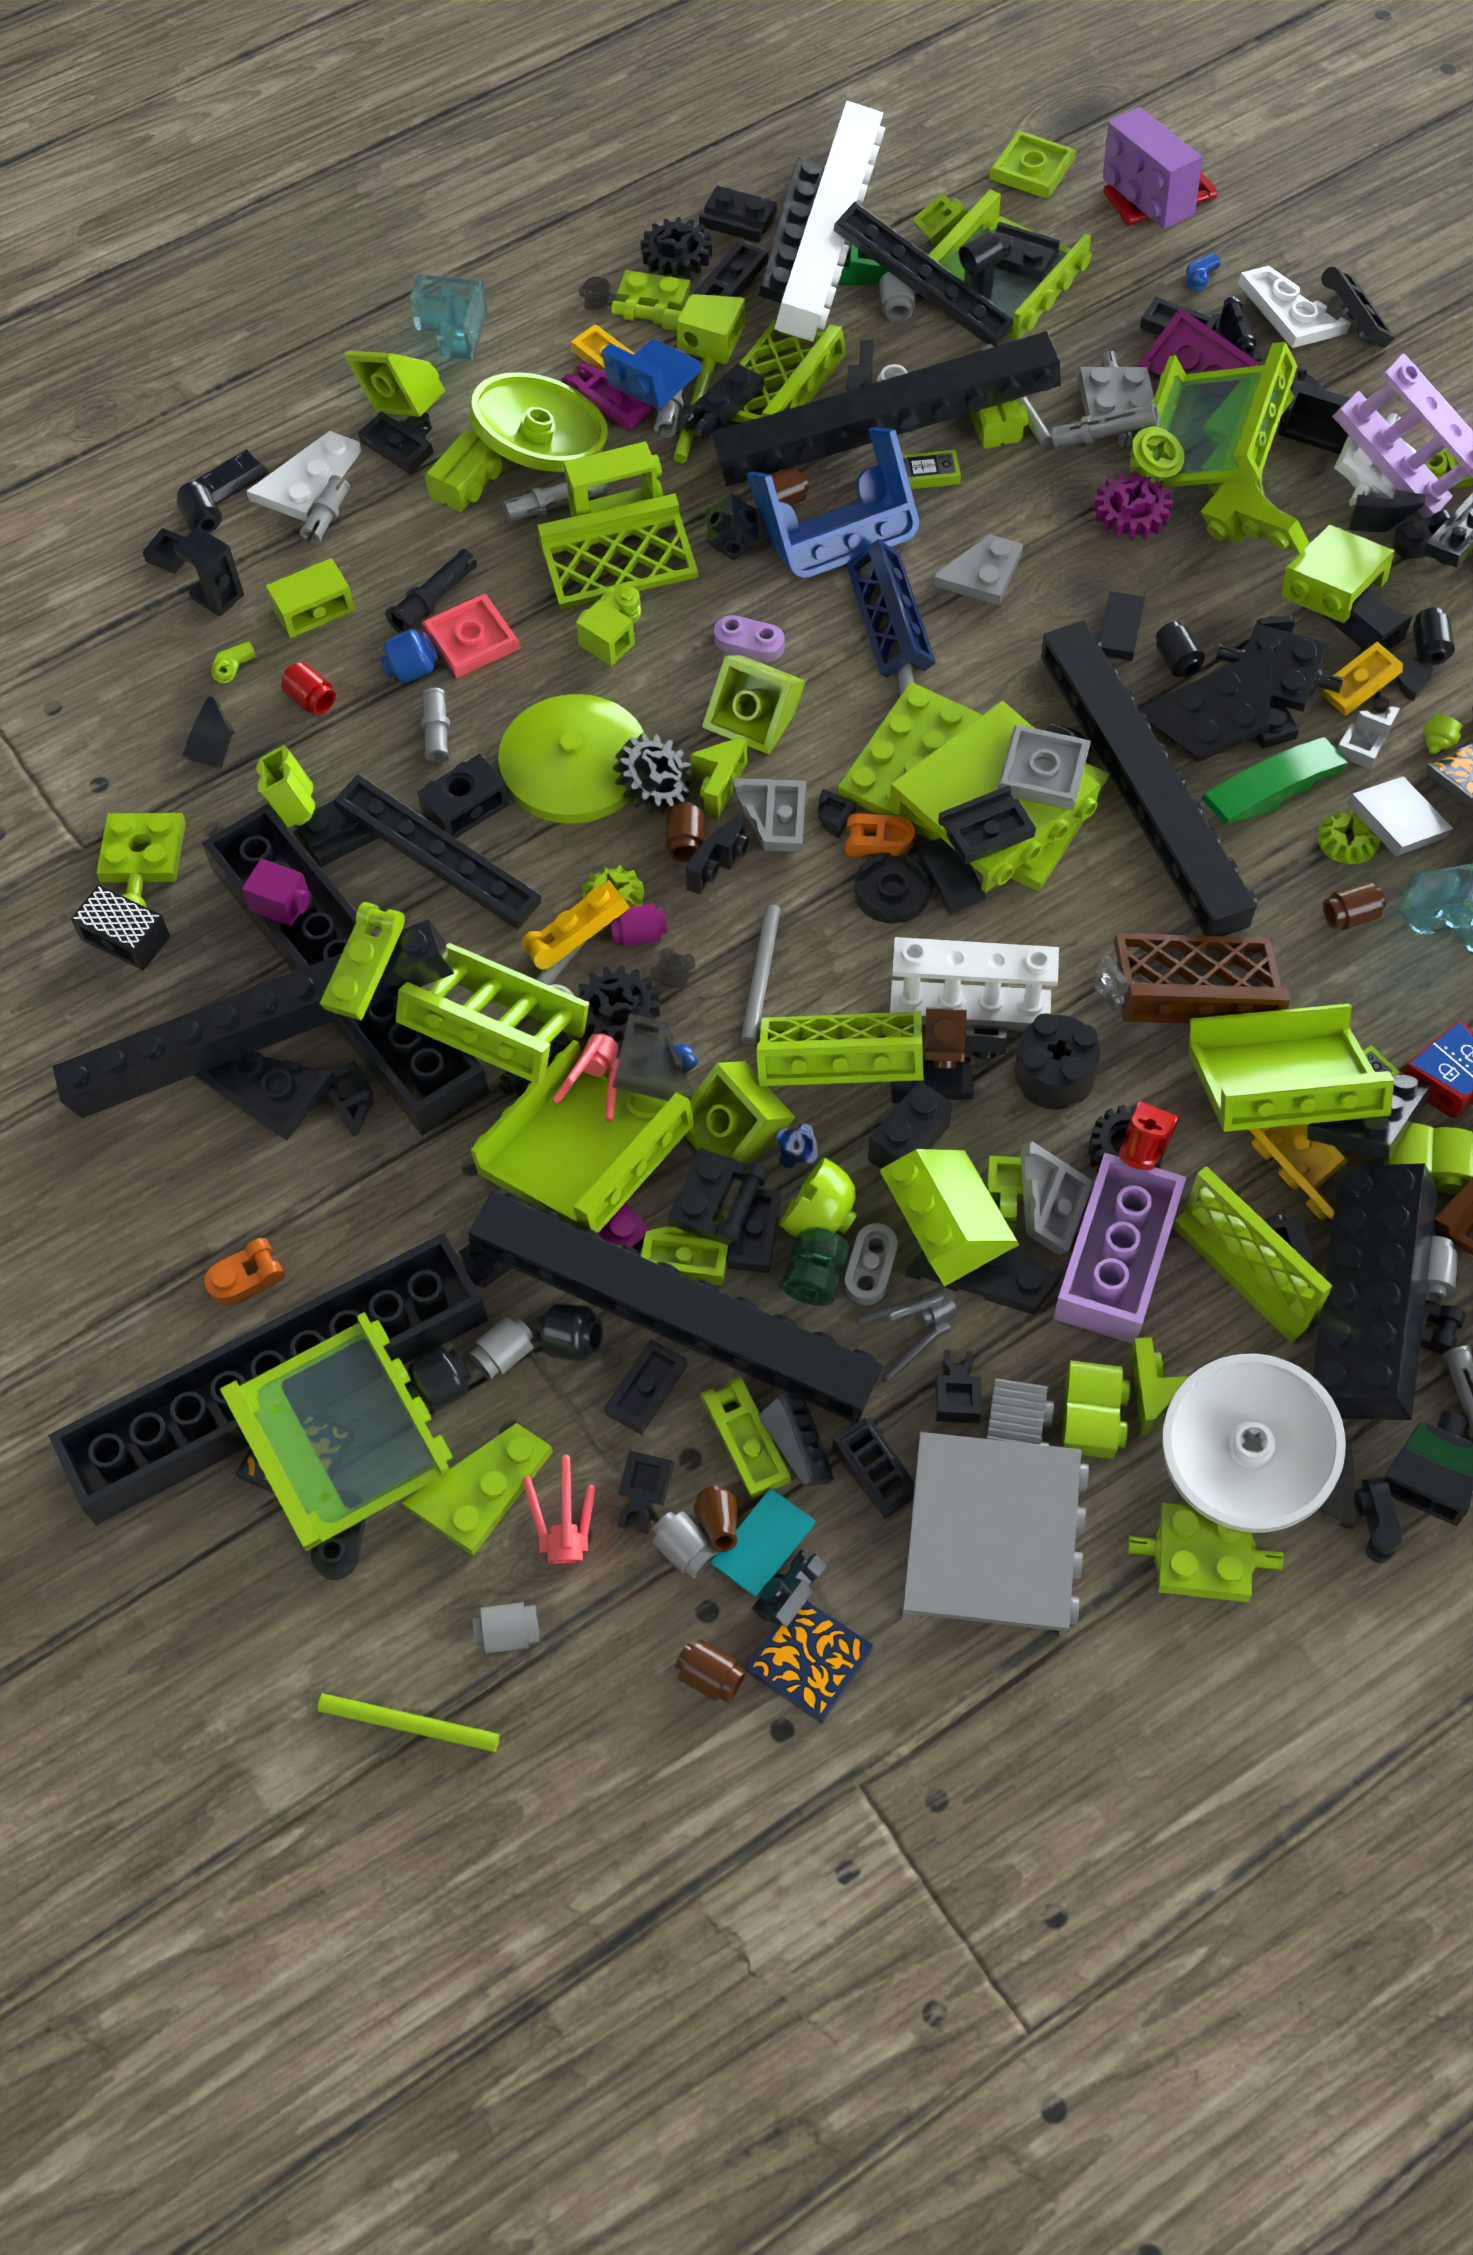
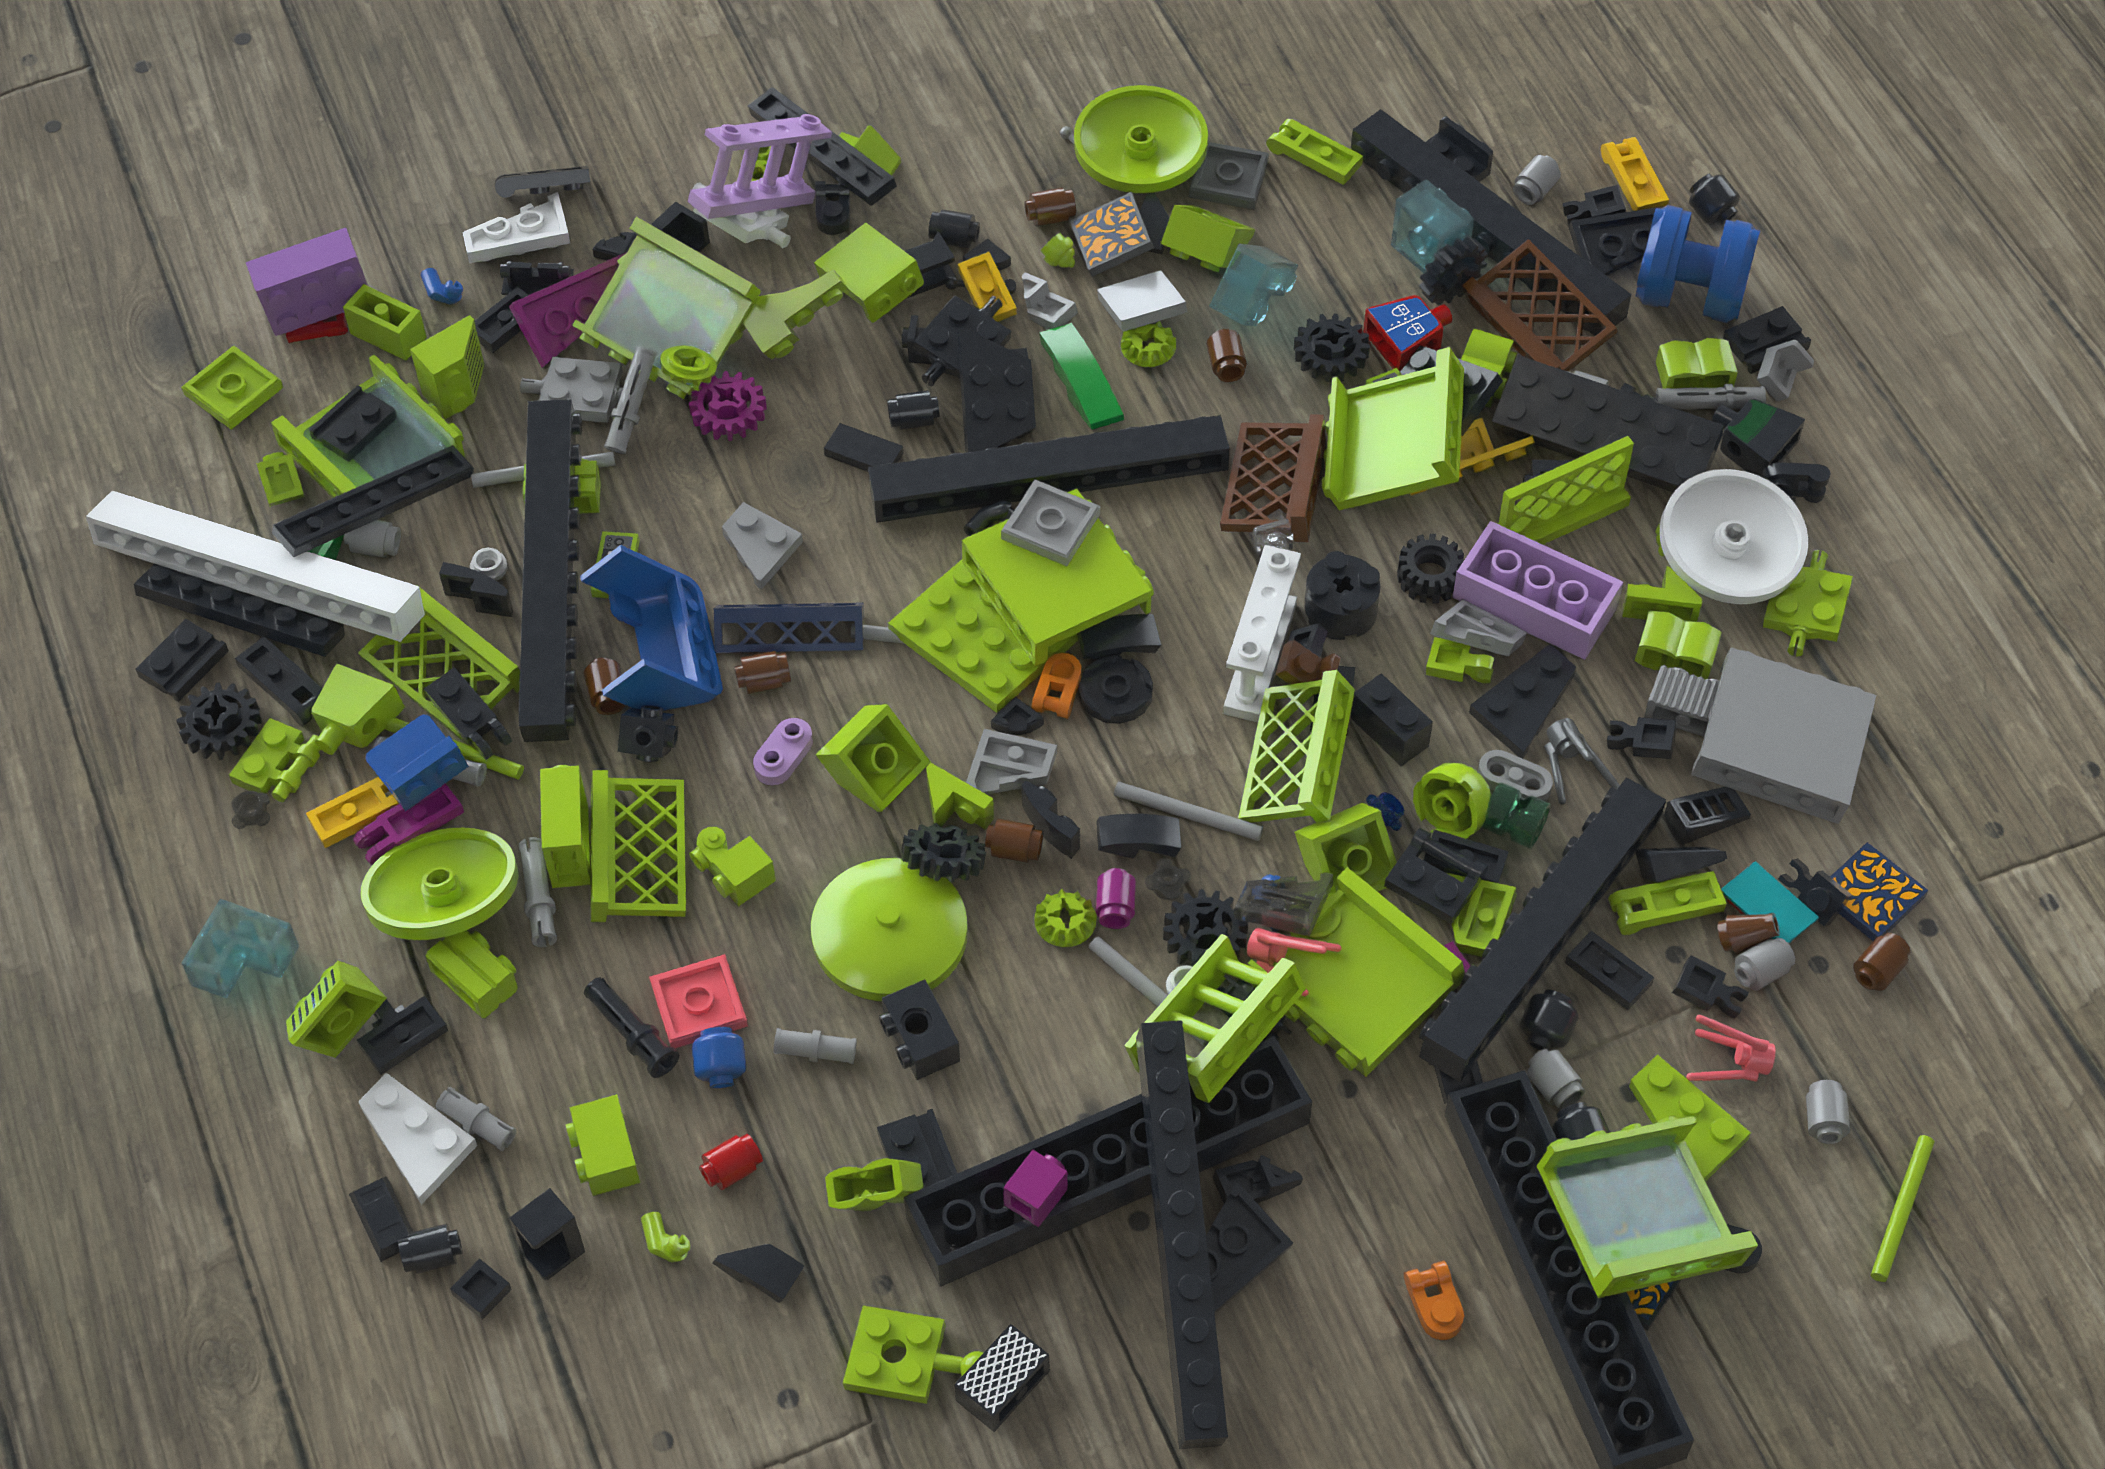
camera: 80 degrees left, 5 degrees down
lime plate [320,902,405,1021] -> none
black plate [334,774,541,930] -> none
yellow plate [522,880,630,970] -> none
lime slope [880,1149,1019,1287] -> none
black plate [938,785,1036,865] -> none
black piece [958,231,1004,300] -> none
red piece [1119,1101,1179,1171] -> none
black slope [1349,490,1426,532] -> none
none -> lime brick [343,284,427,361]
none -> lime slope [410,315,485,420]
none -> reddish brown brick [734,651,791,694]
none -> black slope [1096,814,1181,859]
none -> black gear [1293,313,1370,382]

